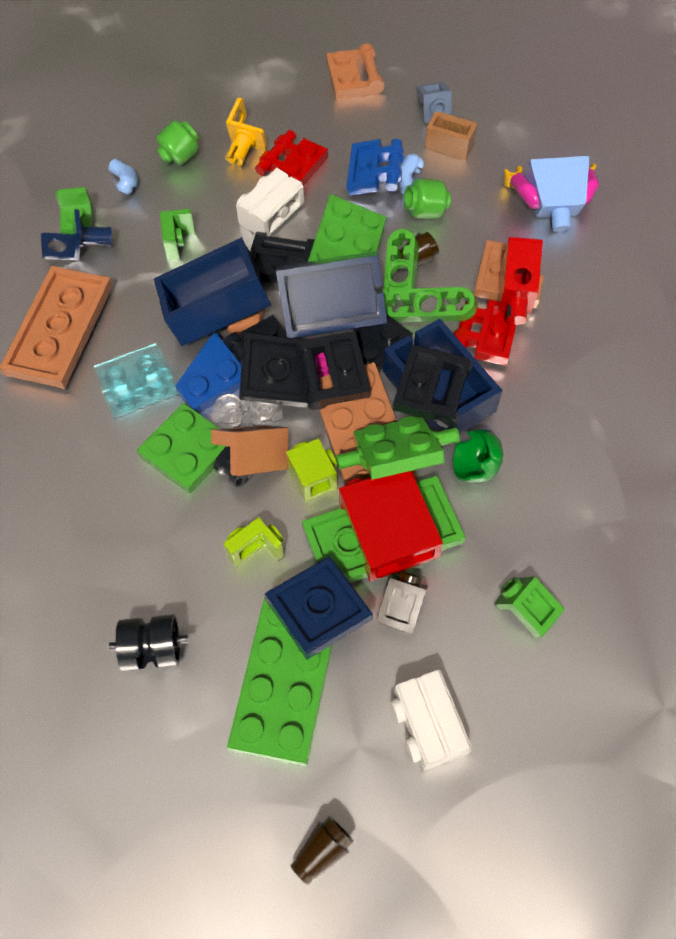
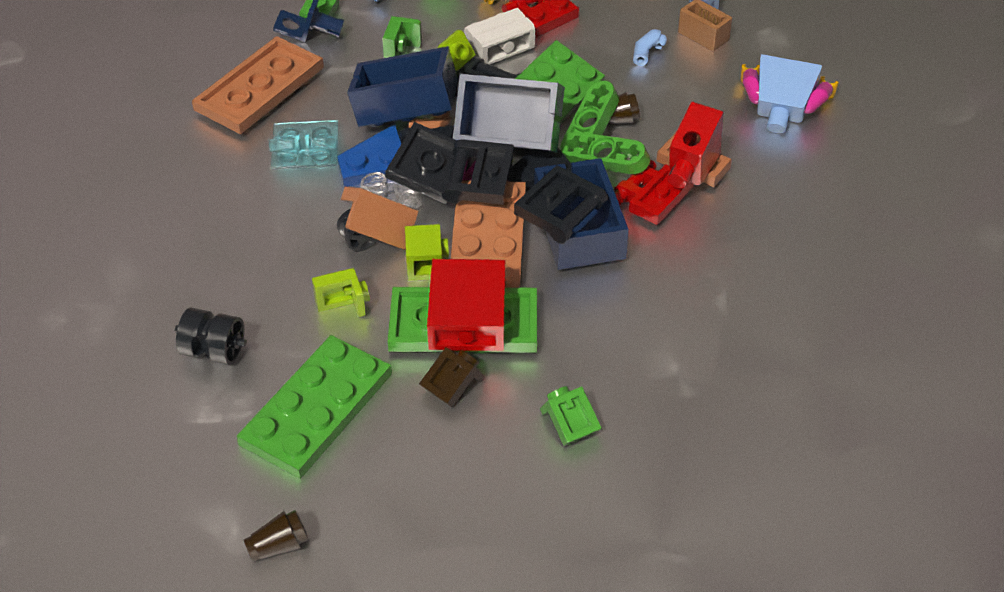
camera: 20 degrees right, 15 degrees down
bright green plate [136,403,226,494] -> none
dark blue plate [264,556,373,660] -> none
bright green plate [336,416,460,480] -> none
blue plate [346,139,404,196] -> none
white brick [390,670,472,771] -> none
bright green head [404,178,451,220] -> none
green hair [452,429,504,483] -> none
none -> lime bracket [438,30,476,71]

